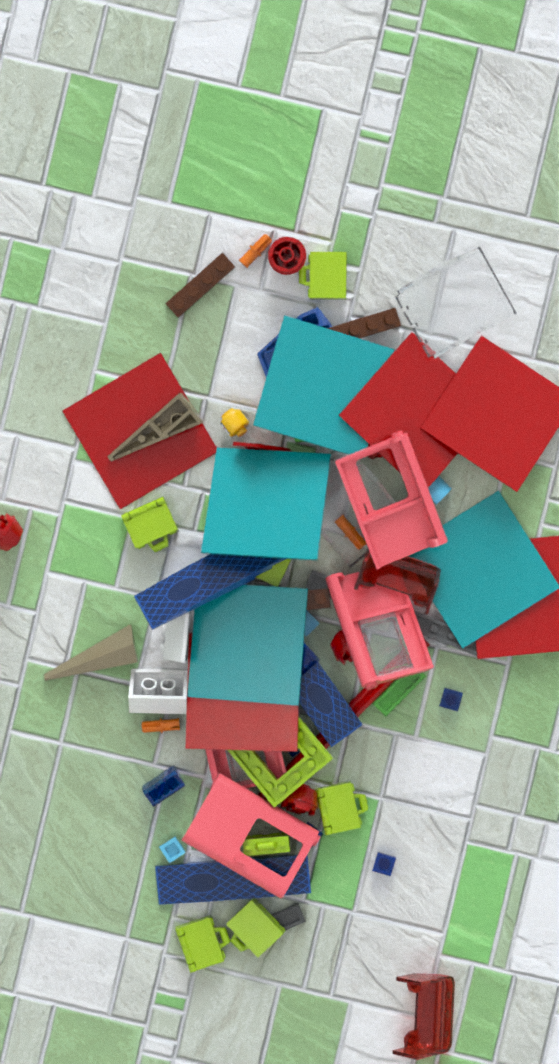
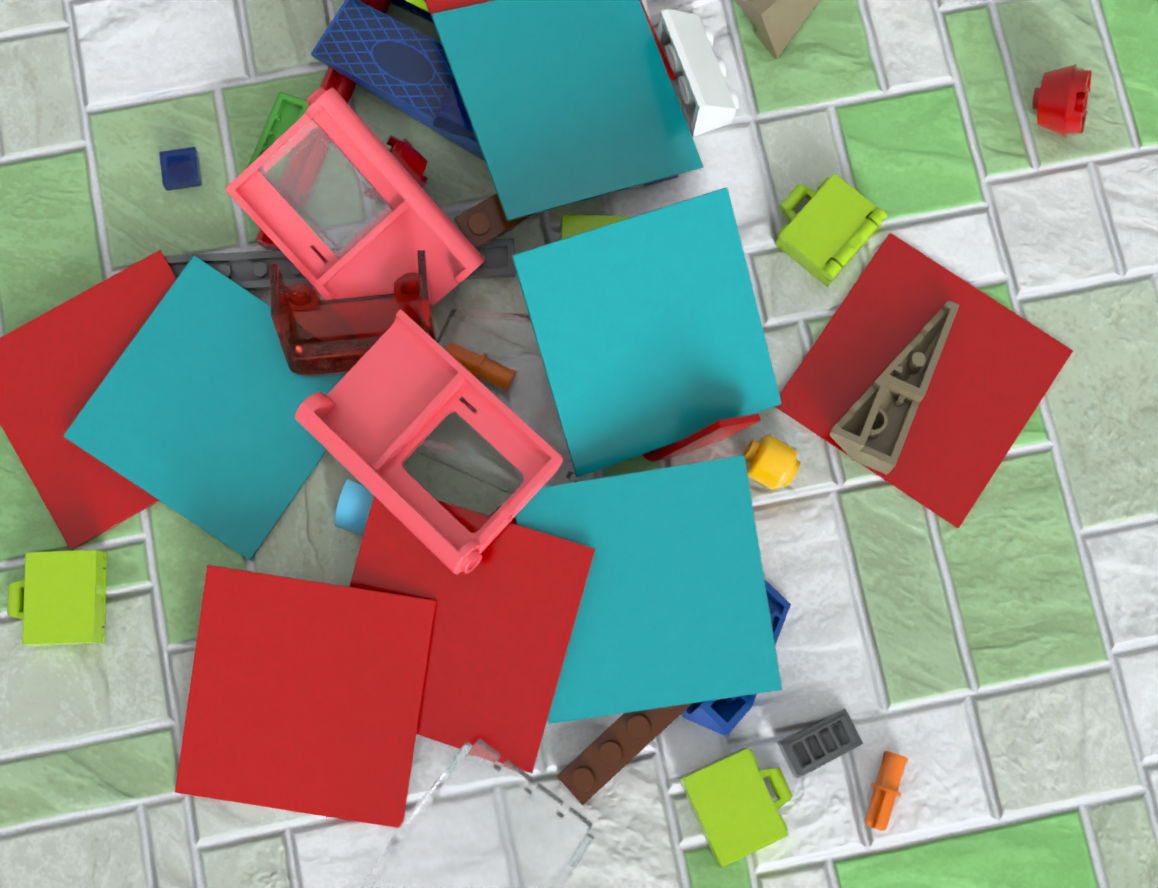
camera: 155 degrees right, 10 degrees down
dark blue slope [134,554,287,630] -> none
reddish brown plate [165,252,236,318] -> none
red cone [268,237,306,275] -> none
medium azure plate [304,611,320,637] -> none
none -> dark grey slope [777,709,863,778]

